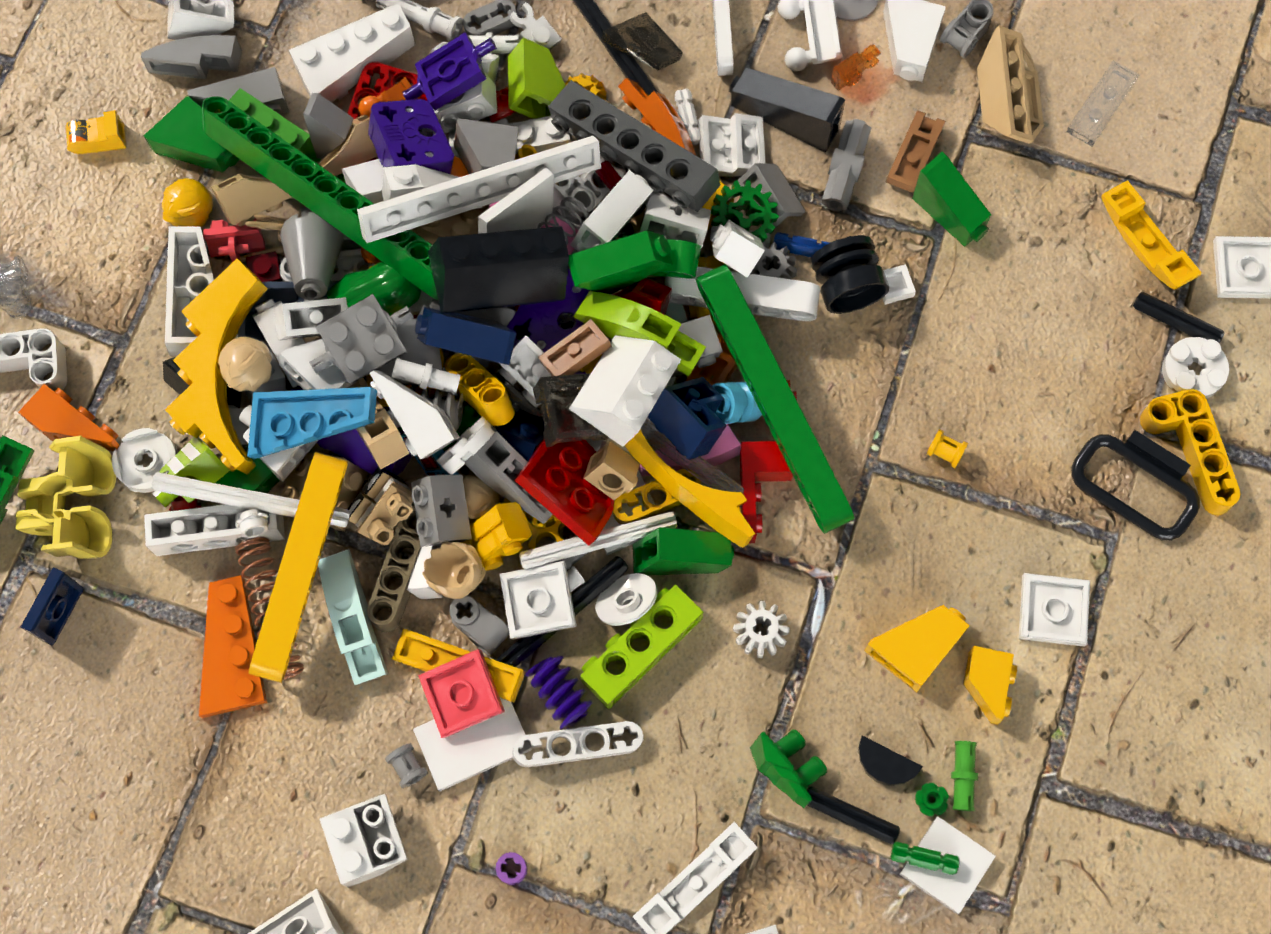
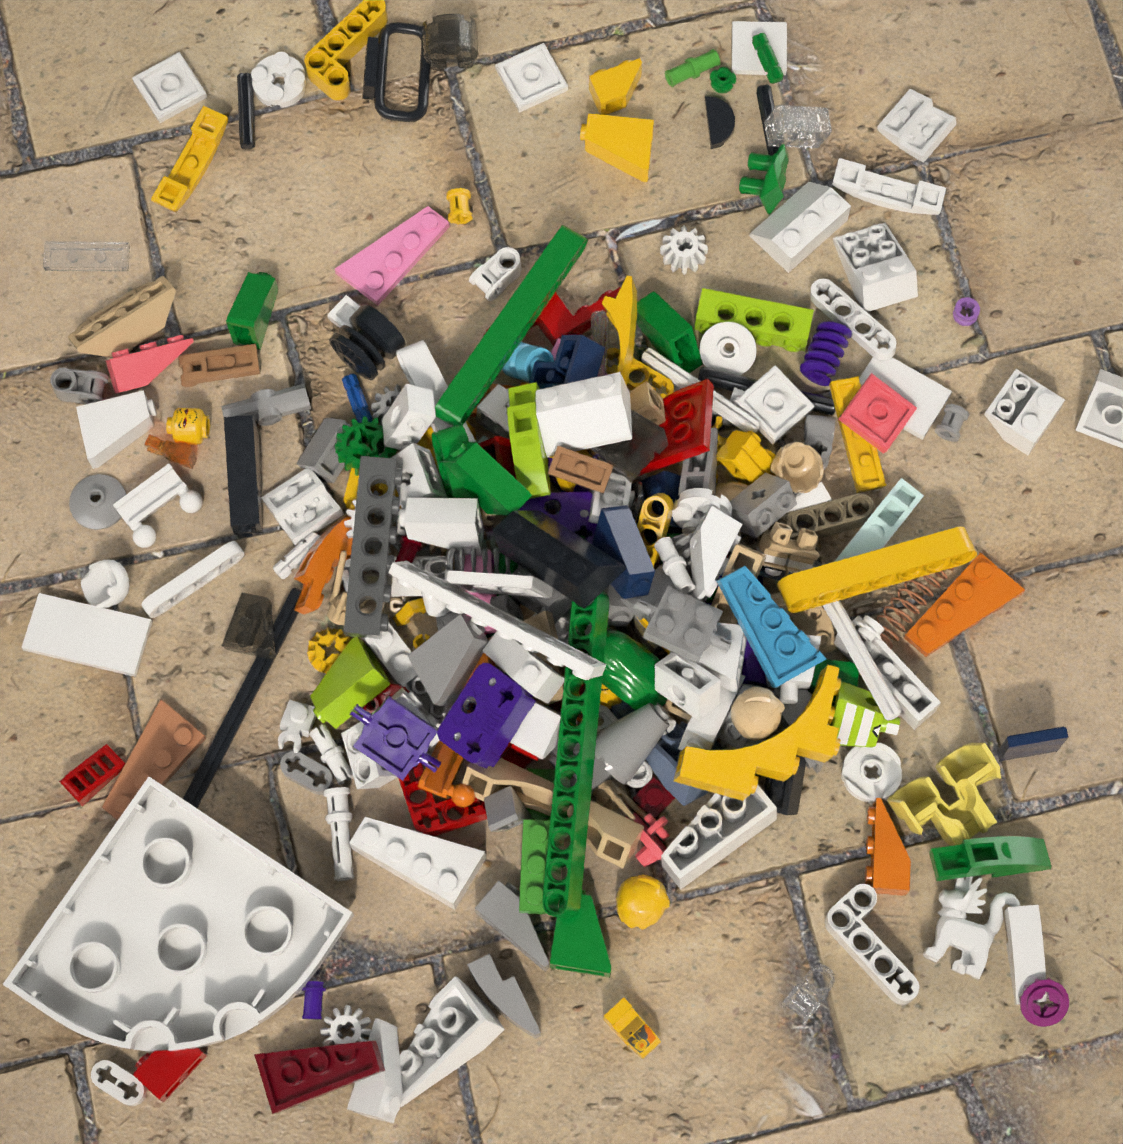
camera: 125 degrees left, 0 degrees up
none -> coral slope [106,335,194,394]
none -> yellow head [166,408,210,445]
none -> bright pink wing [335,206,450,306]
none -> clear smoke brick [422,14,479,71]
none -> white piece [469,247,522,301]
none -> white slope [749,182,851,273]
none -> clear brick [764,105,832,148]
none -> white slope [833,223,918,312]

